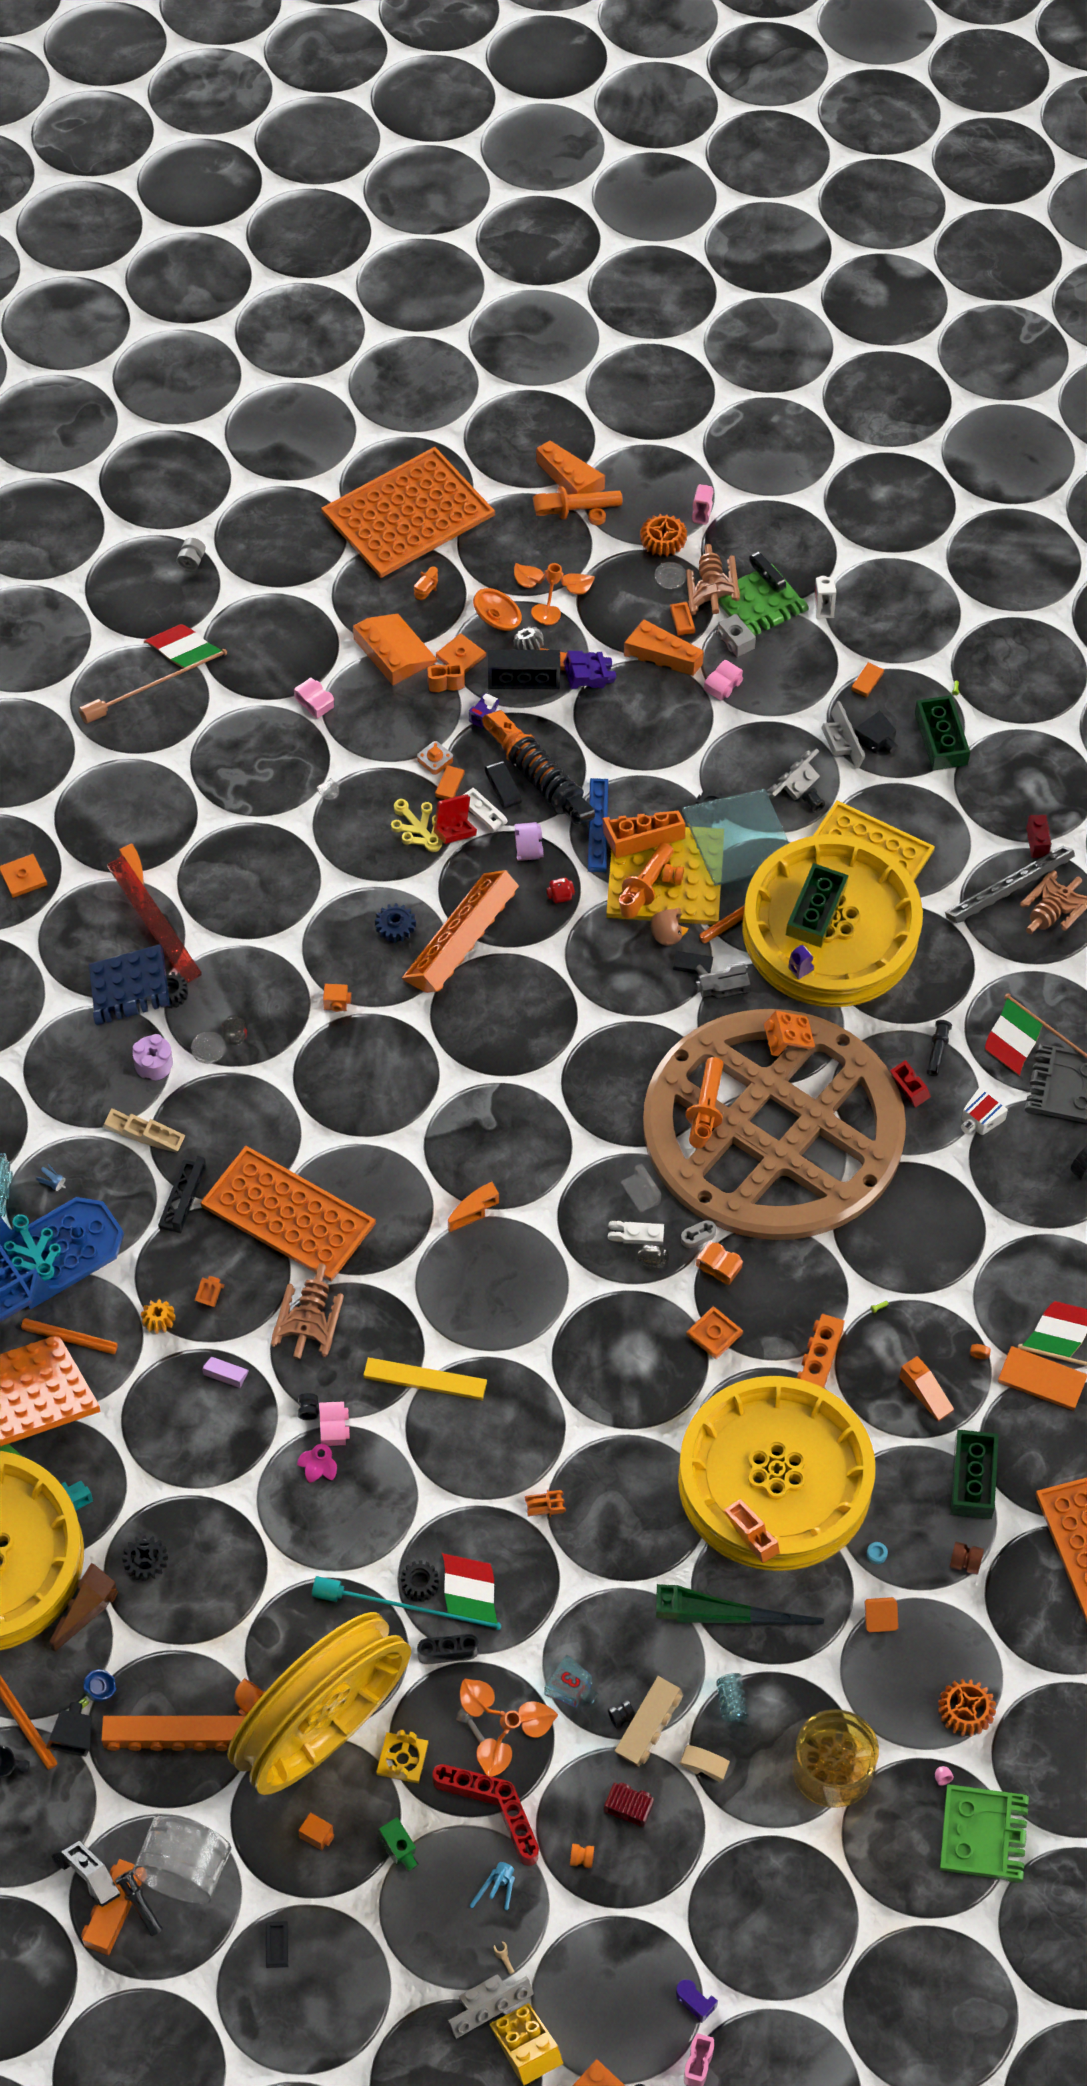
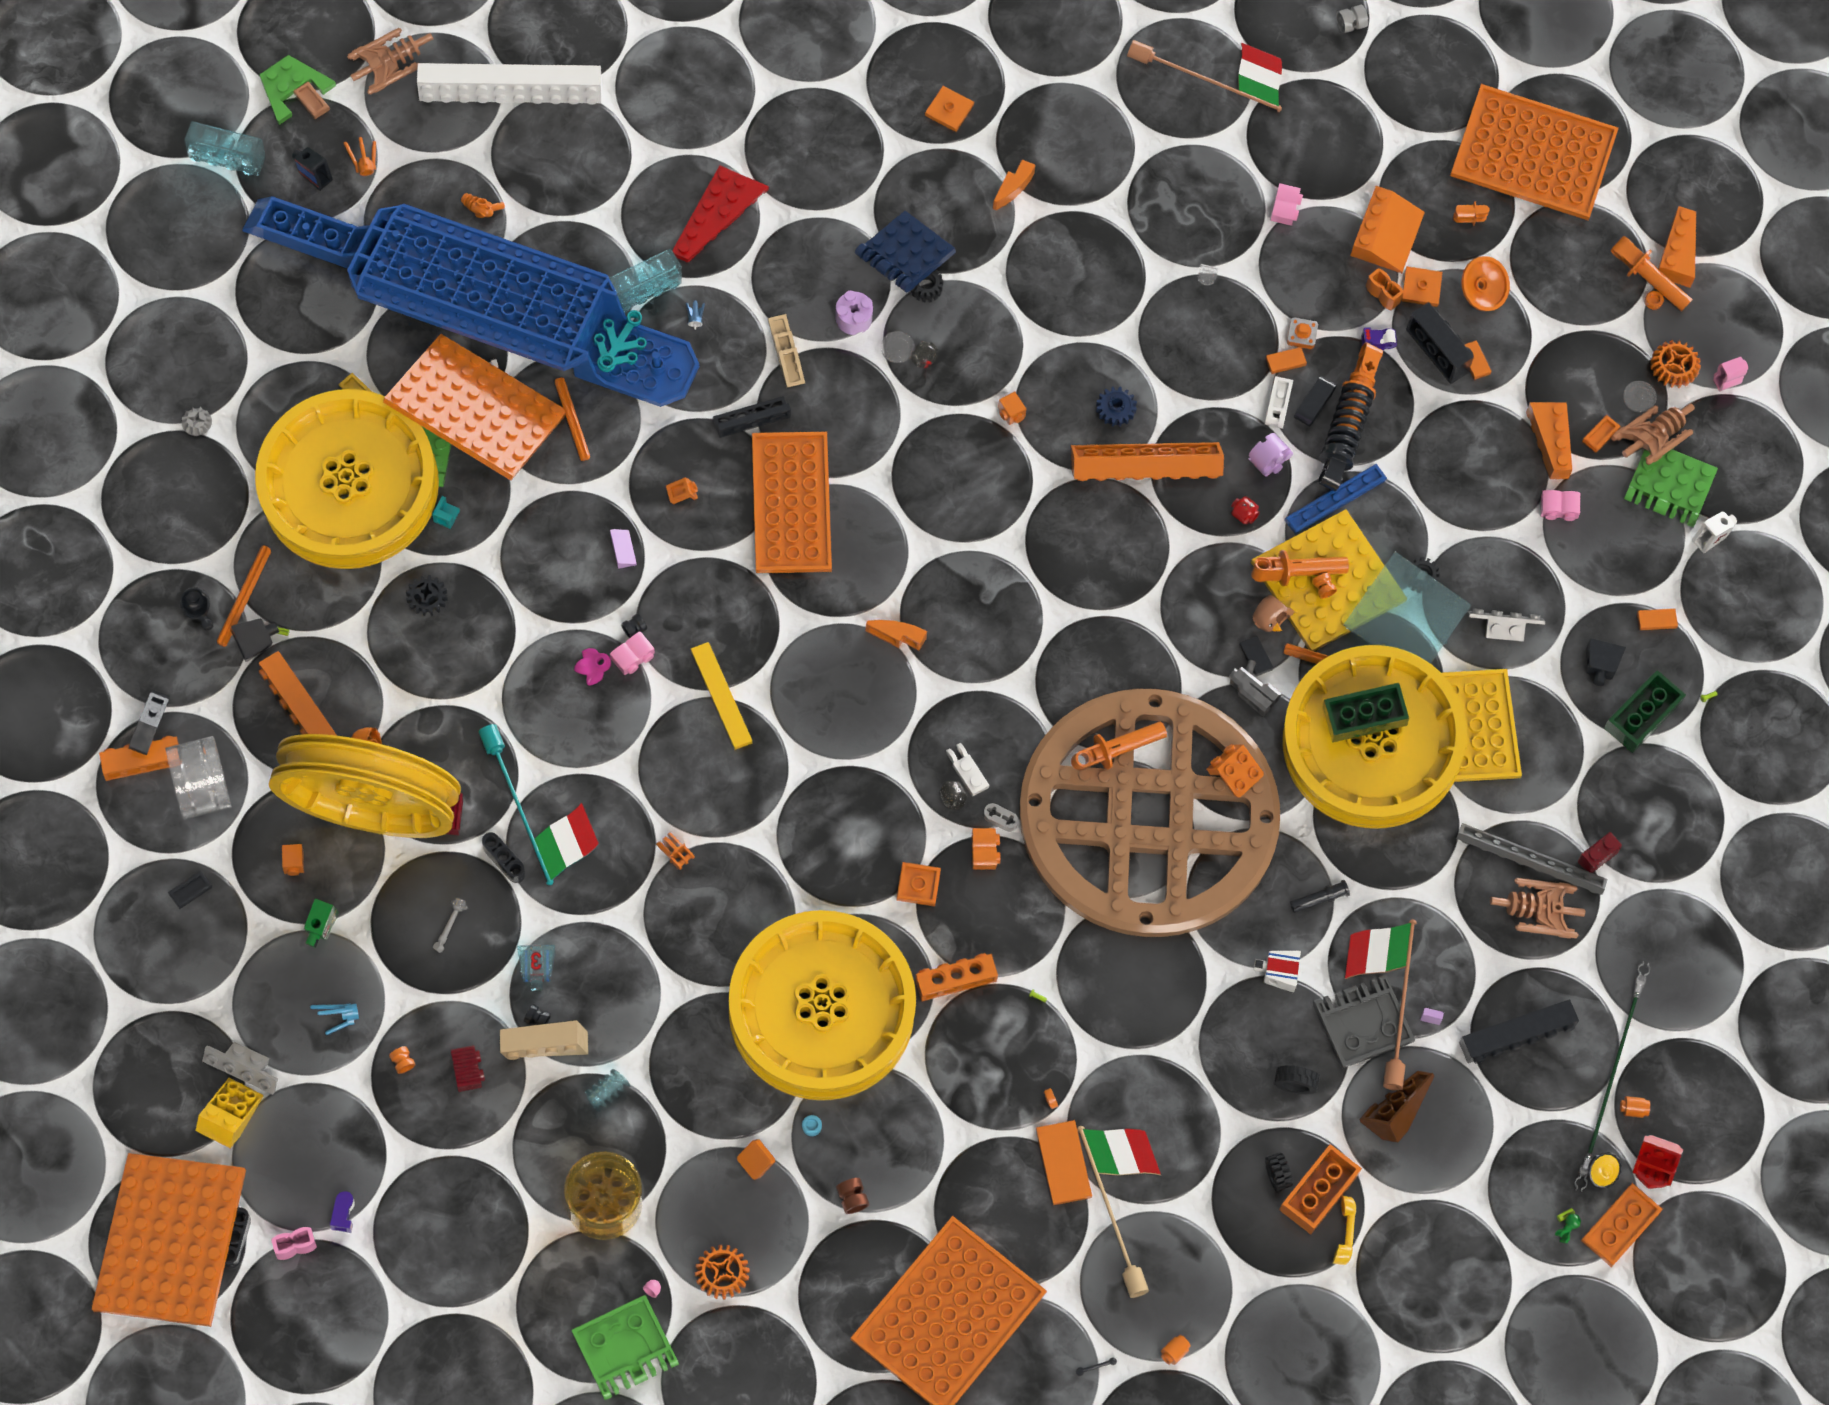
camera: 50 degrees right, 10 degrees up
reddish brown wedge [50,1563,118,1652] -> none
blue hair [83,1669,117,1702] -> none
clear red tile [107,856,202,983] -> none
black pin [115,1870,163,1936] -> none
light orange gear [141,1299,175,1334] -> none
nougat bar [271,1264,344,1359] -> none
yellow piece [377,1730,428,1784] -> none
light yellow plant [391,799,443,852] -> none
black tyre [401,1560,439,1602] -> none
red beam [432,1764,539,1866] -> none
red bracket [434,794,477,844] -> none
orange plant [460,1679,558,1777] -> none
tan hand [494,1942,514,1975] -> none
light grey gear [513,626,544,650] -> none
orange plant [514,563,595,625] -> none
dark purple hips [563,650,616,689] -> none
orange wedge [603,811,686,858] -> none
clear panel [621,1164,661,1212] -> none
dark green plate [656,1584,824,1624] -> none
tan slope [679,1745,730,1782] -> none
light grey brick [717,614,756,657] -> none
orange slope [724,1499,780,1563] -> none
black beam [749,552,786,593] -> none
dark purple leg [788,945,814,980] -> none
black bush [802,788,825,813] -> none
light grey bracket [821,701,865,768] -> none
red brick [890,1060,931,1108] -> none
slope [899,1356,954,1421] -> none
dark green brick [950,1429,999,1519] -> none

